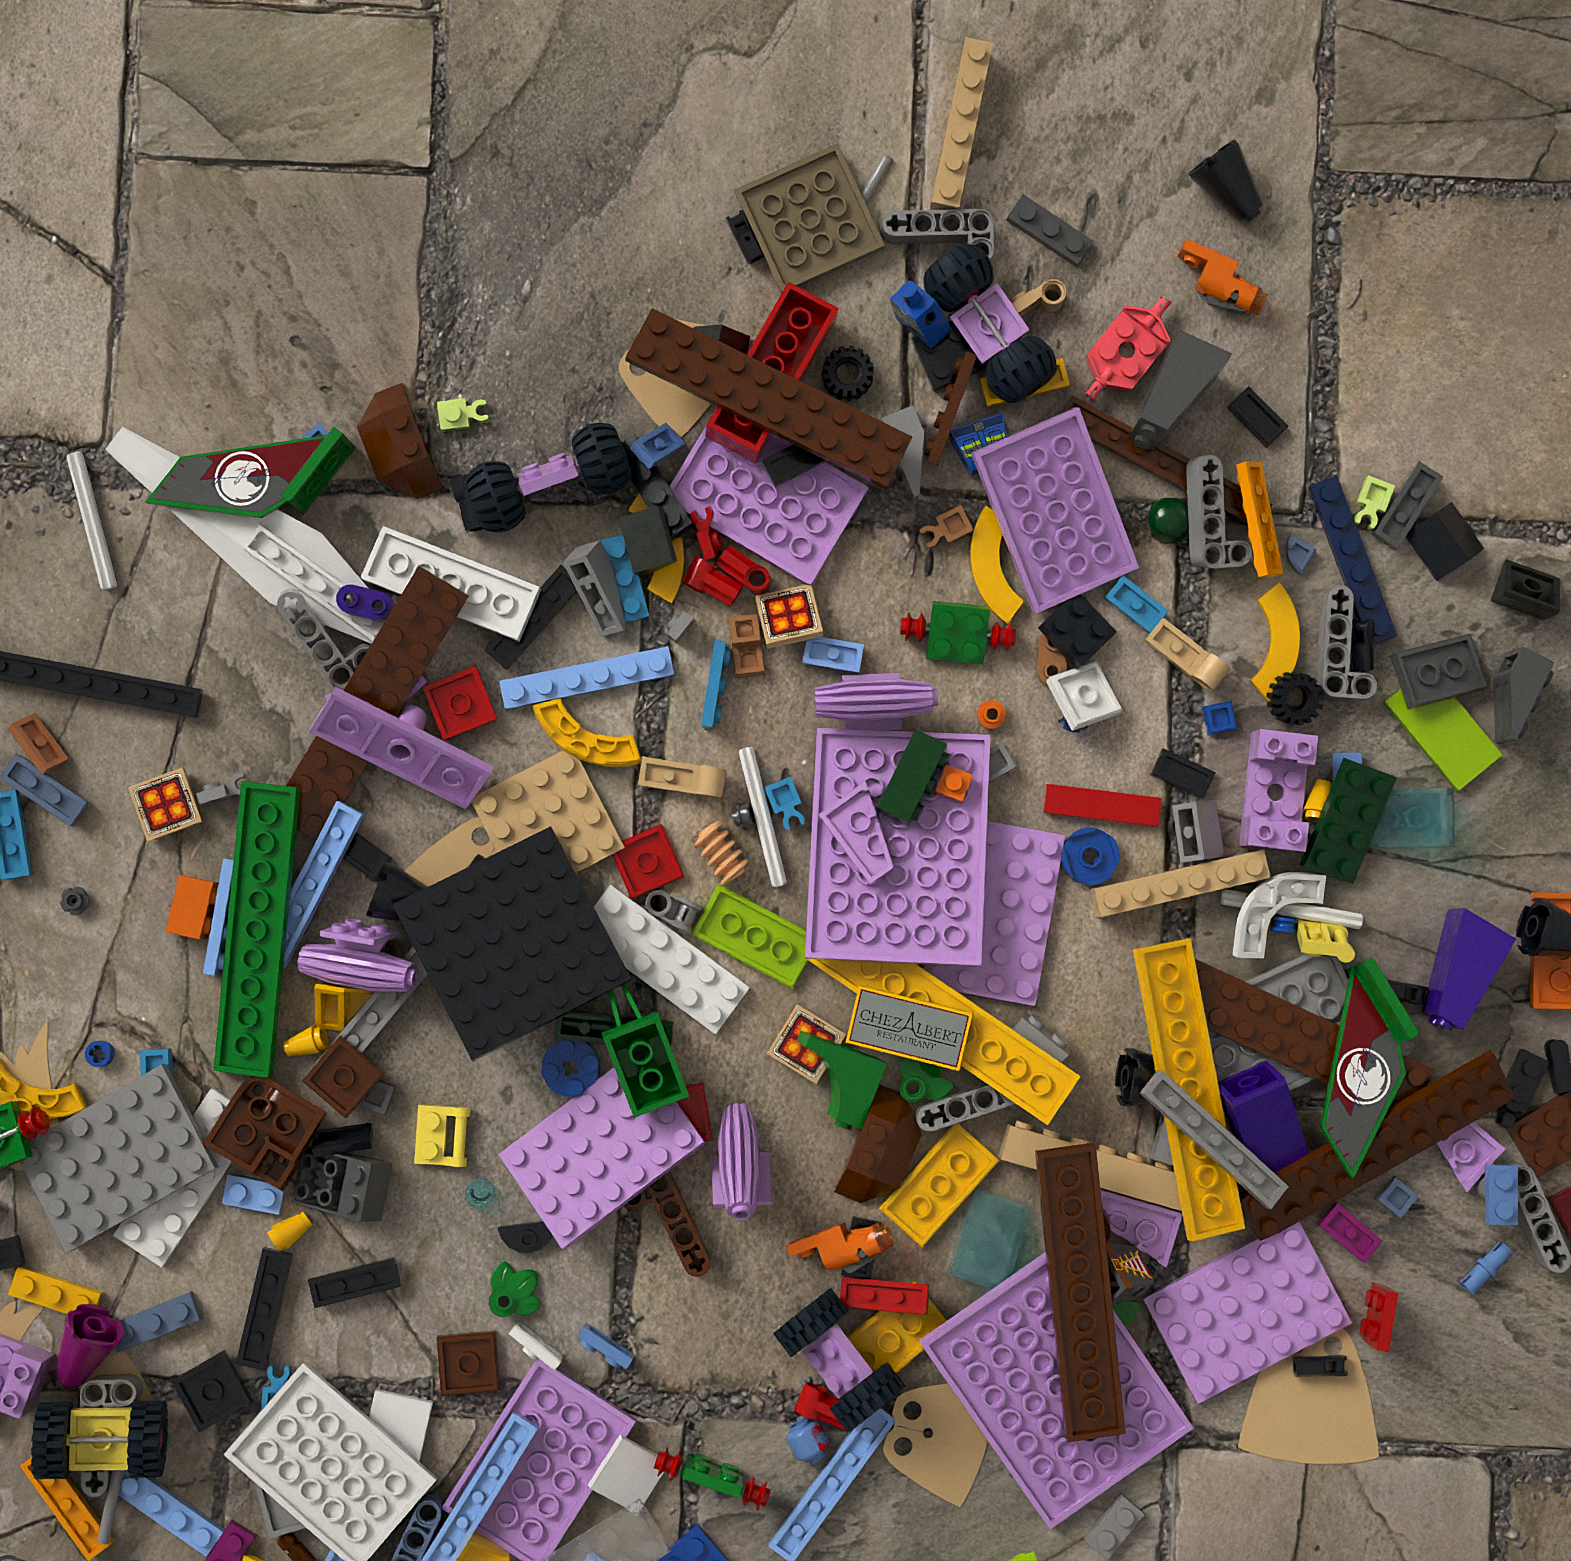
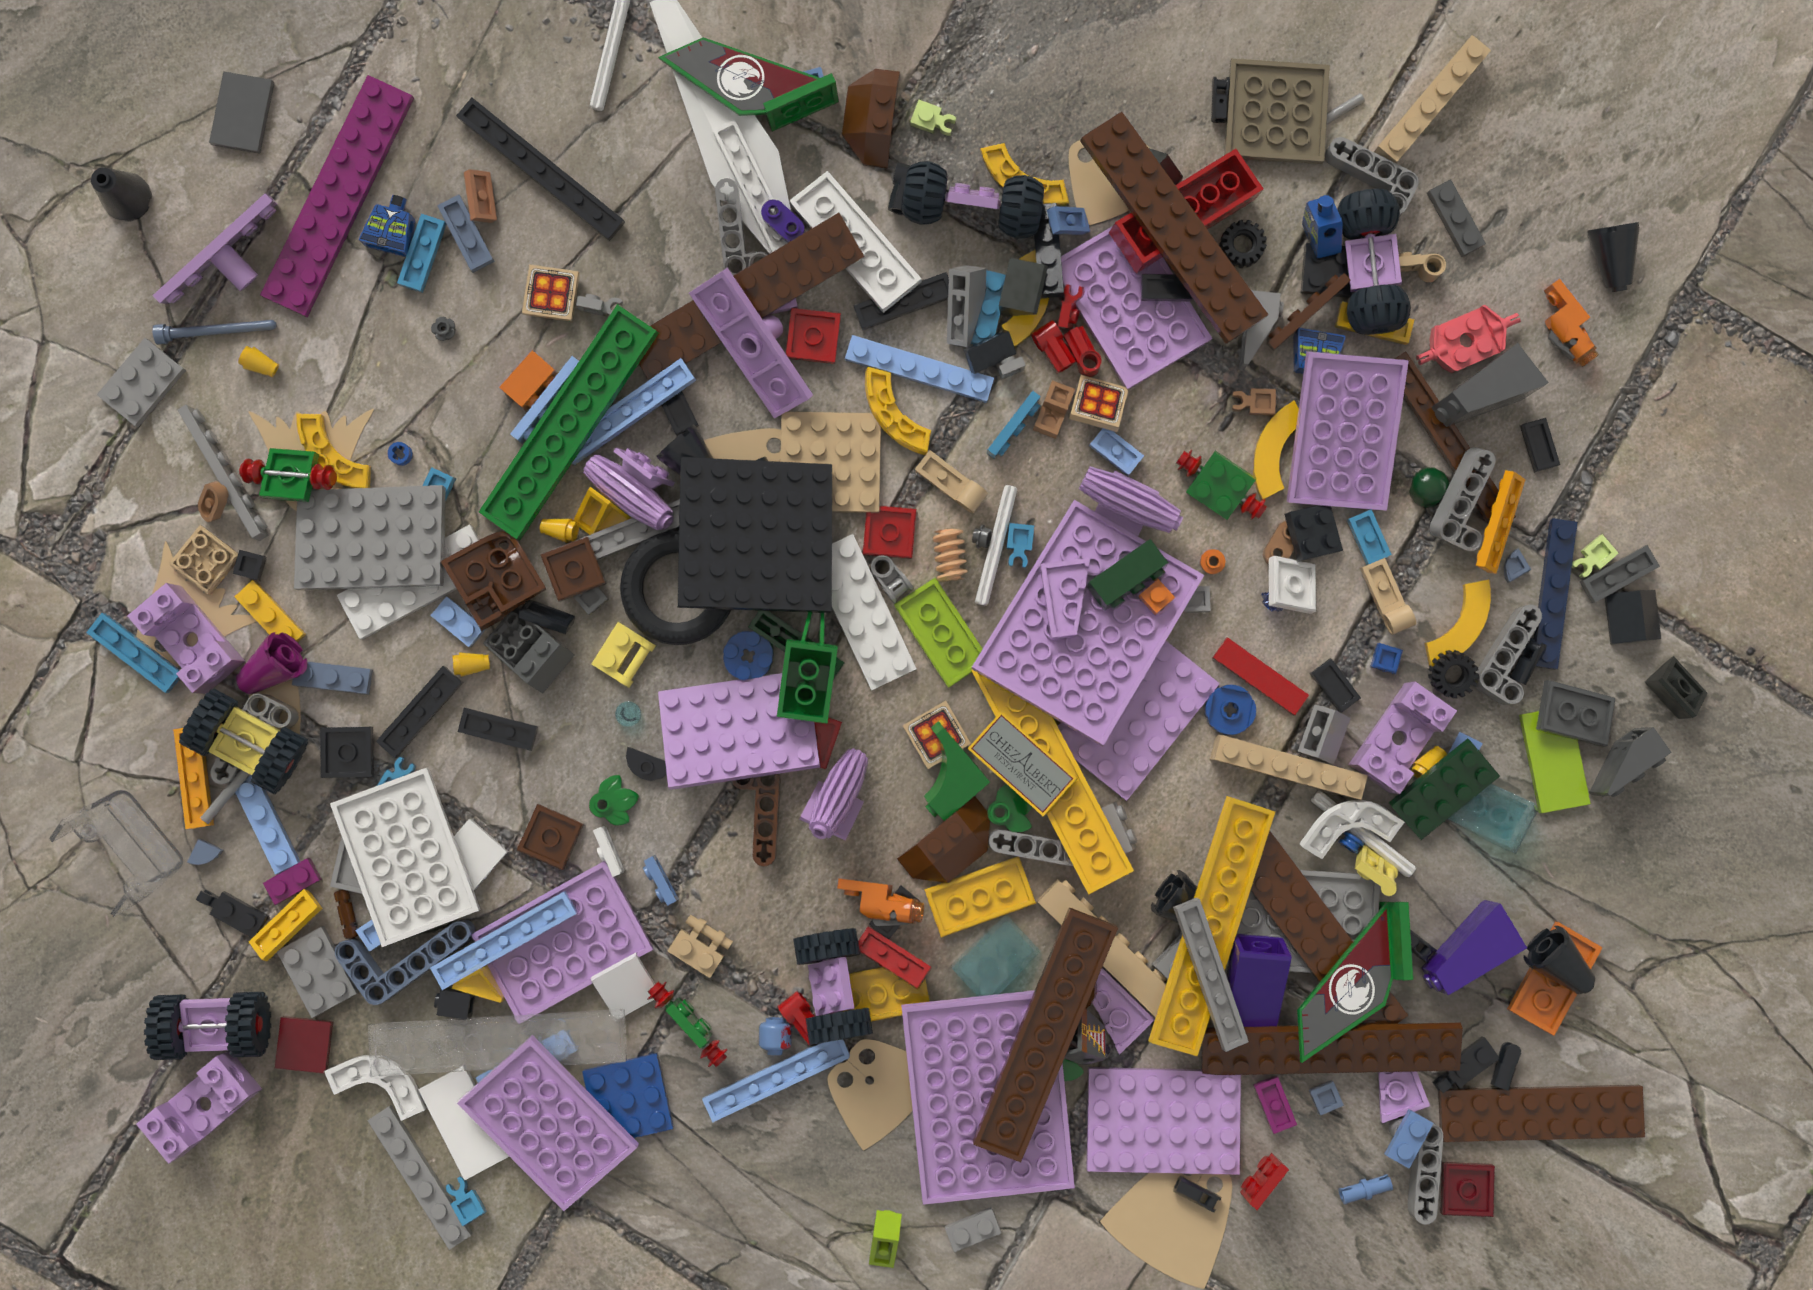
camera: 30 degrees right, 0 degrees up
none -> black tyre [620,530,731,645]
none -> tan plate [668,915,733,978]
none -> black tile [964,330,1017,374]
none -> yellow tile [980,143,1069,207]

